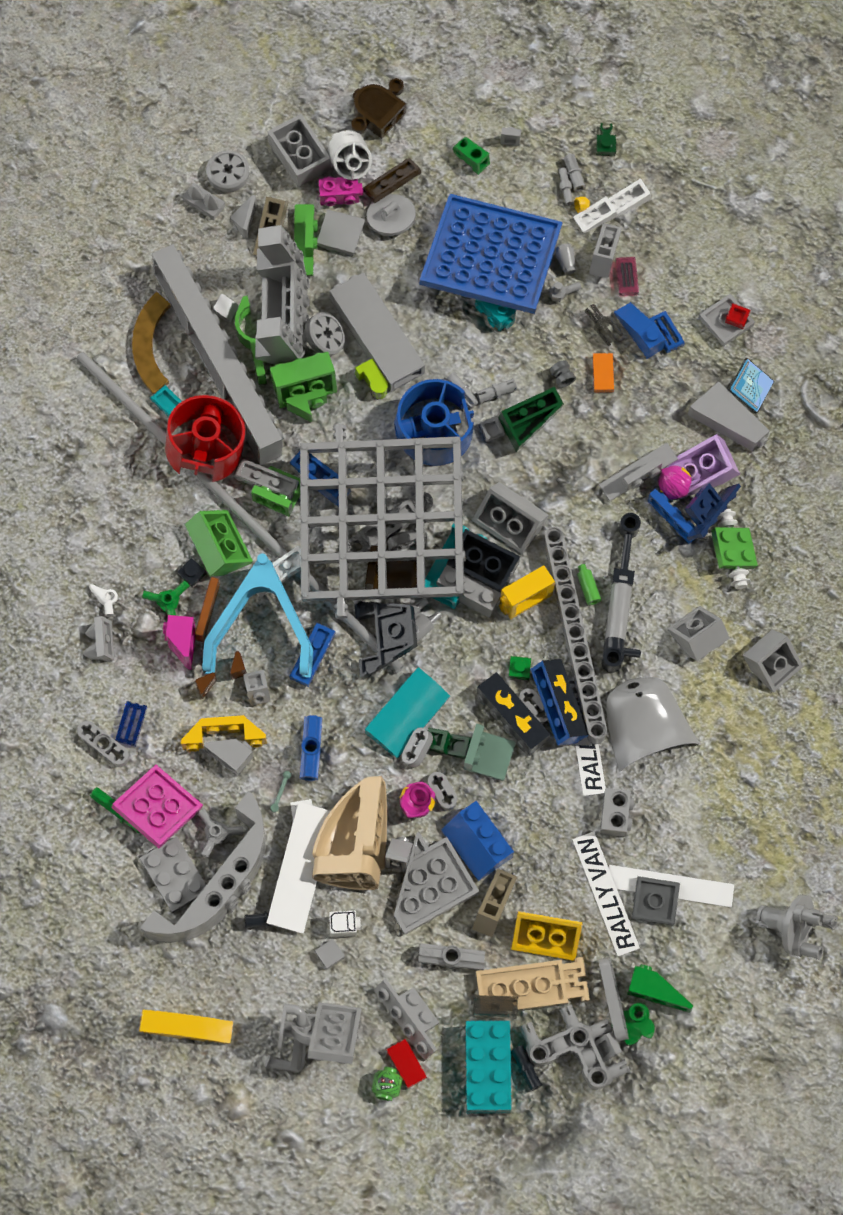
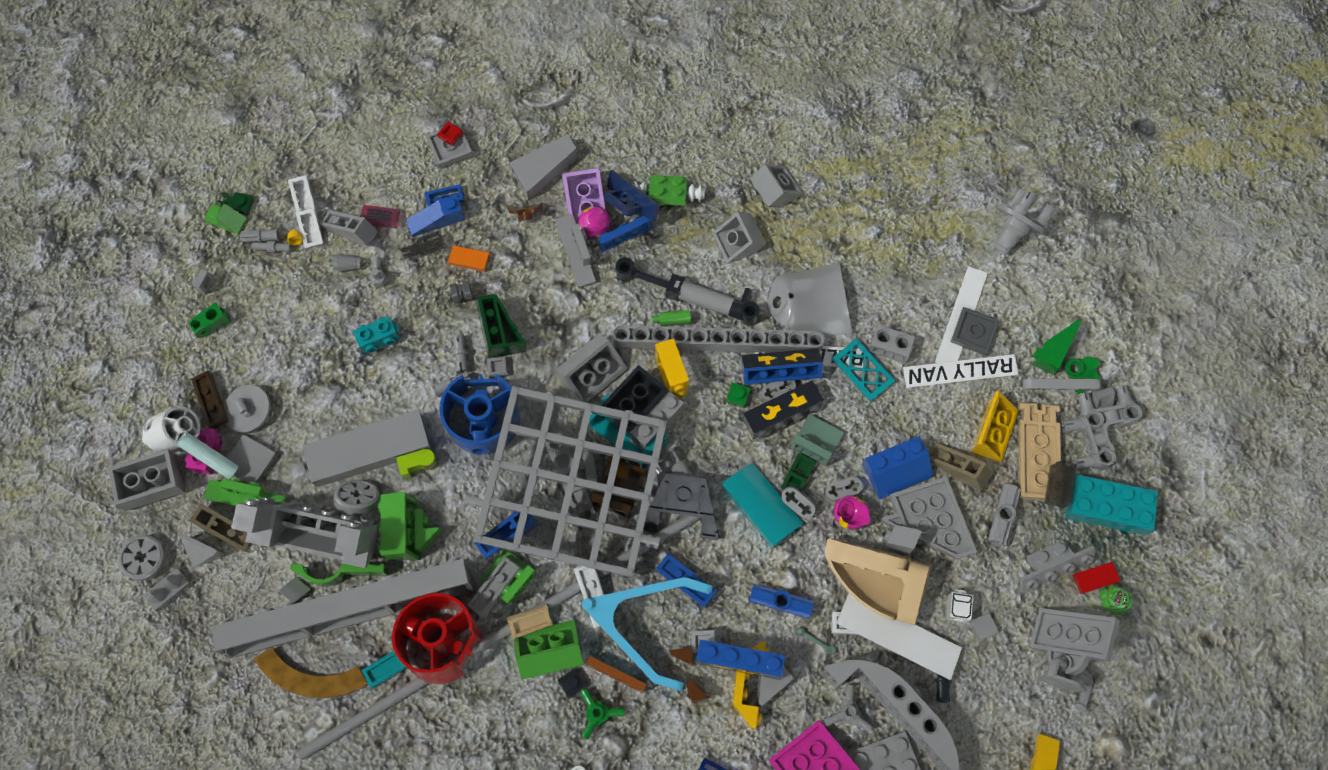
camera: 75 degrees left, 0 degrees up
dark pink slope [163,615,196,670] -> none
dark brown piece [351,78,406,139] -> none
blue plate [419,193,563,314] -> none
black pin [511,1045,543,1091] -> none
piece [728,358,775,413] -> none
none -> light aqua piece [176,432,238,479]
none -> bright green slope [204,204,248,235]
none -> reddish brown animal [507,202,543,221]
none -> tan tile [507,604,553,639]
none -> blue brick [696,640,785,680]
none -> teal window [831,338,896,402]

